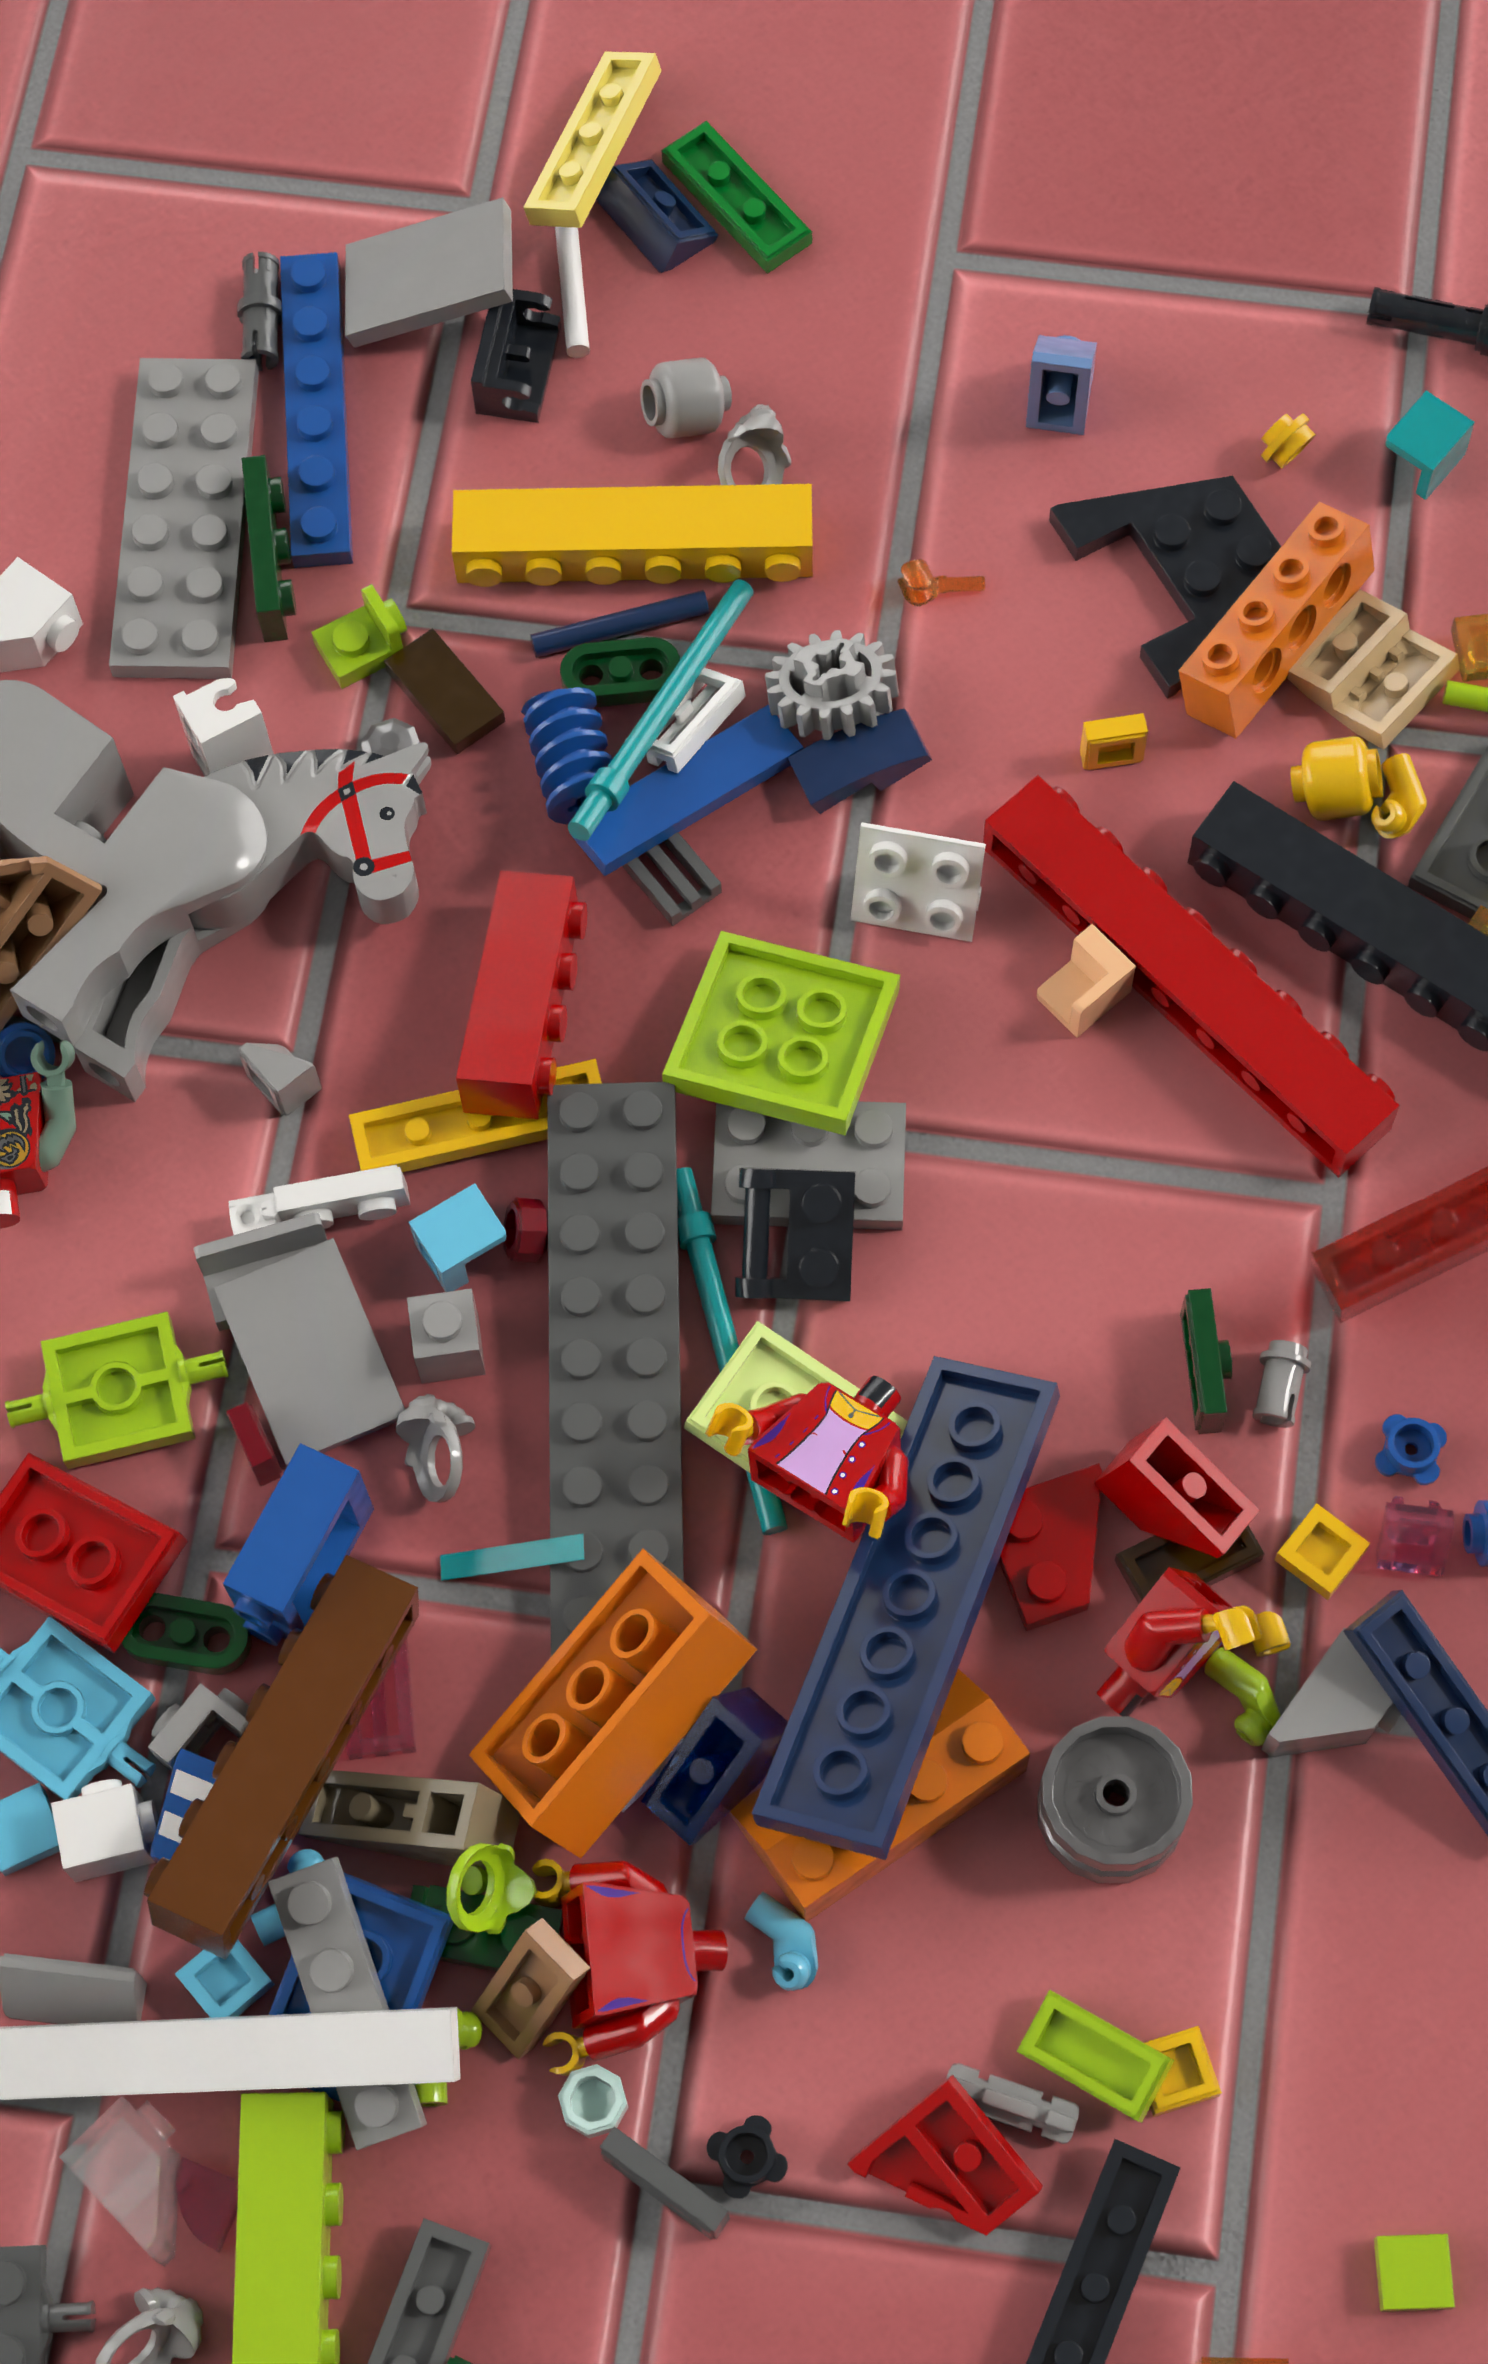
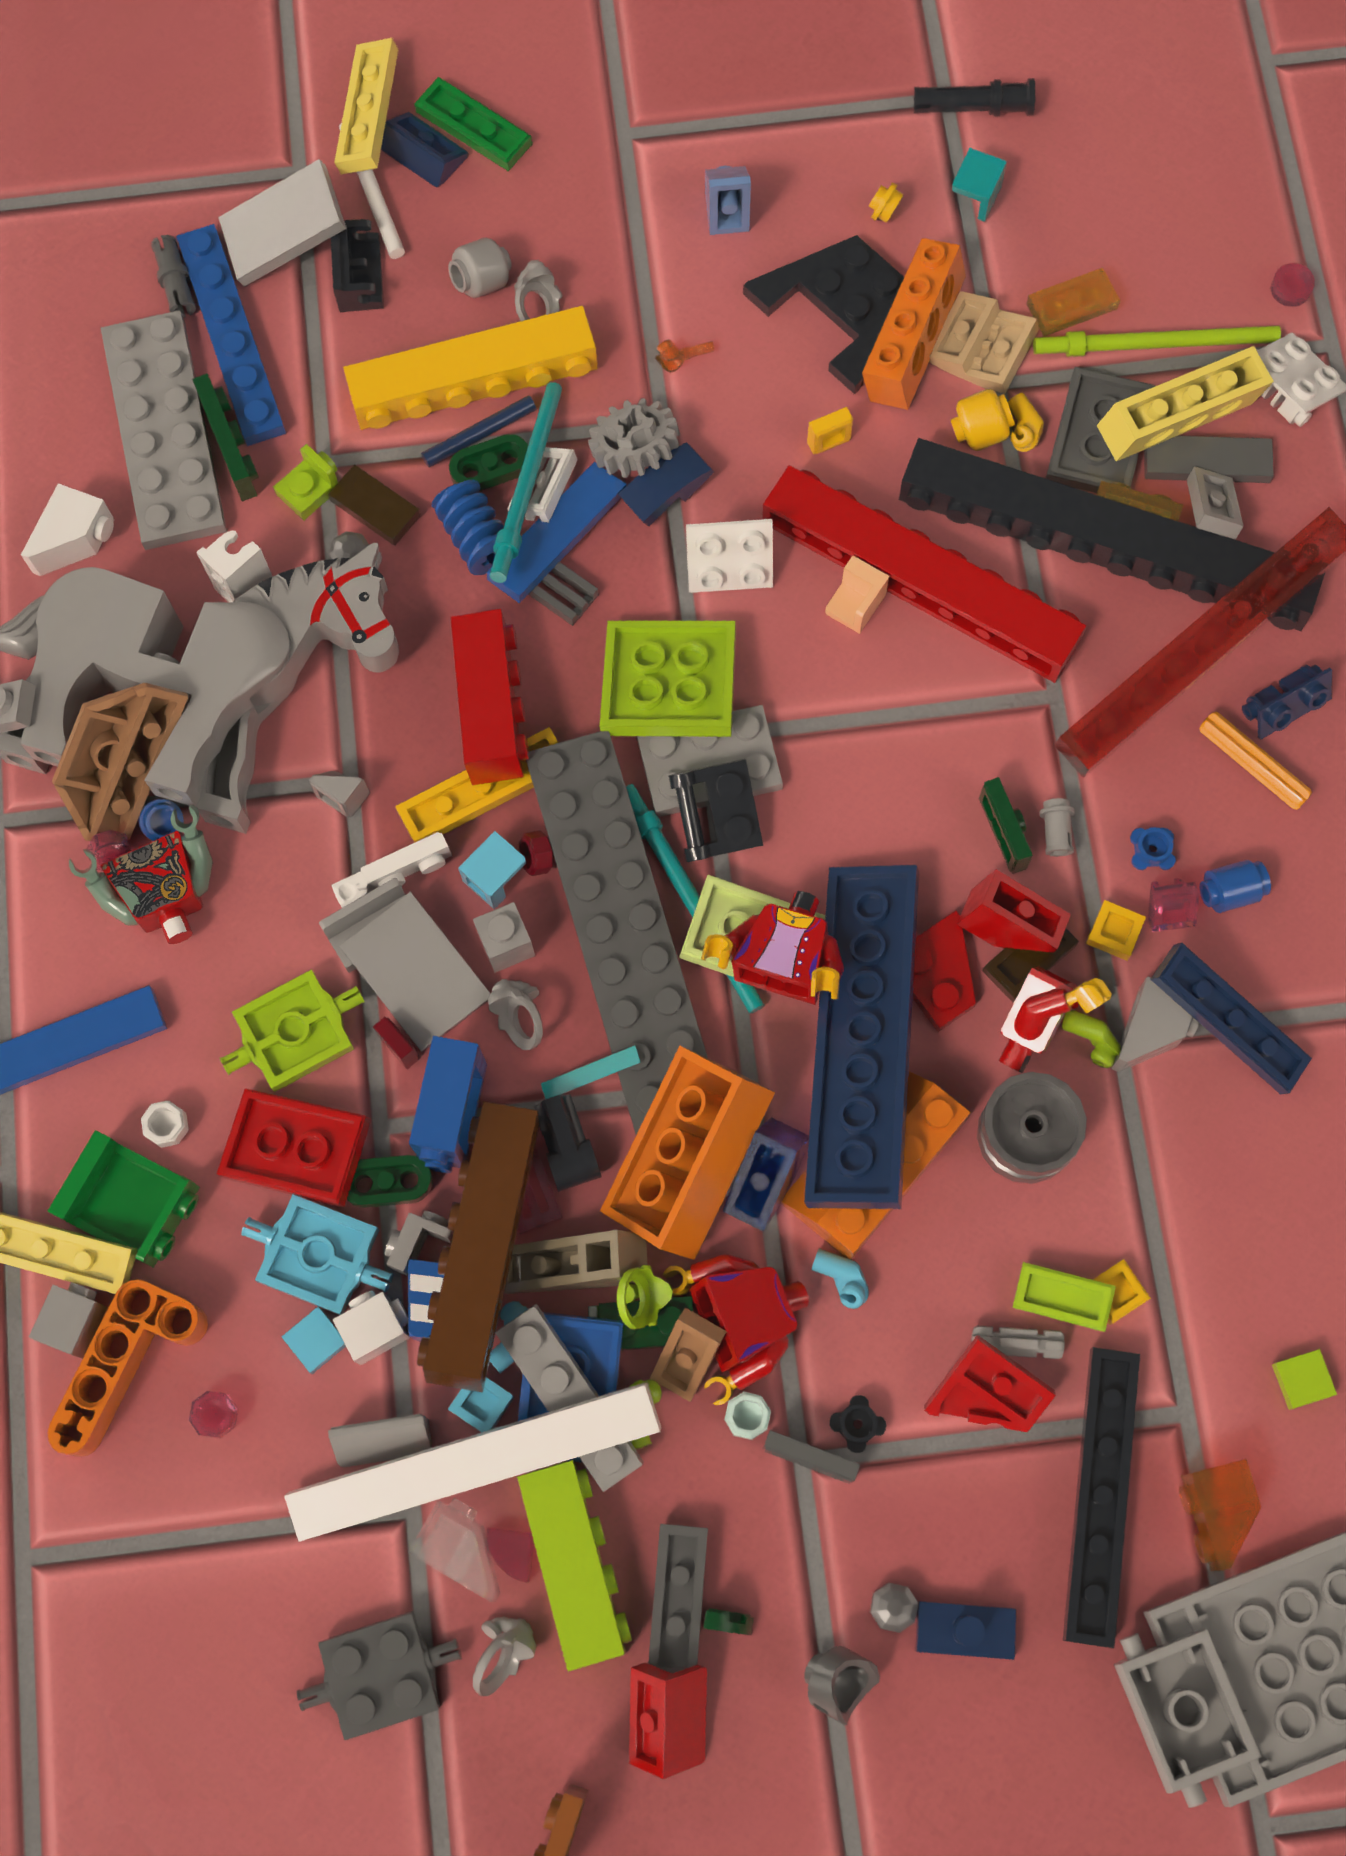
camera: 15 degrees left, 5 degrees up
none -> black piece [534,1094,602,1192]

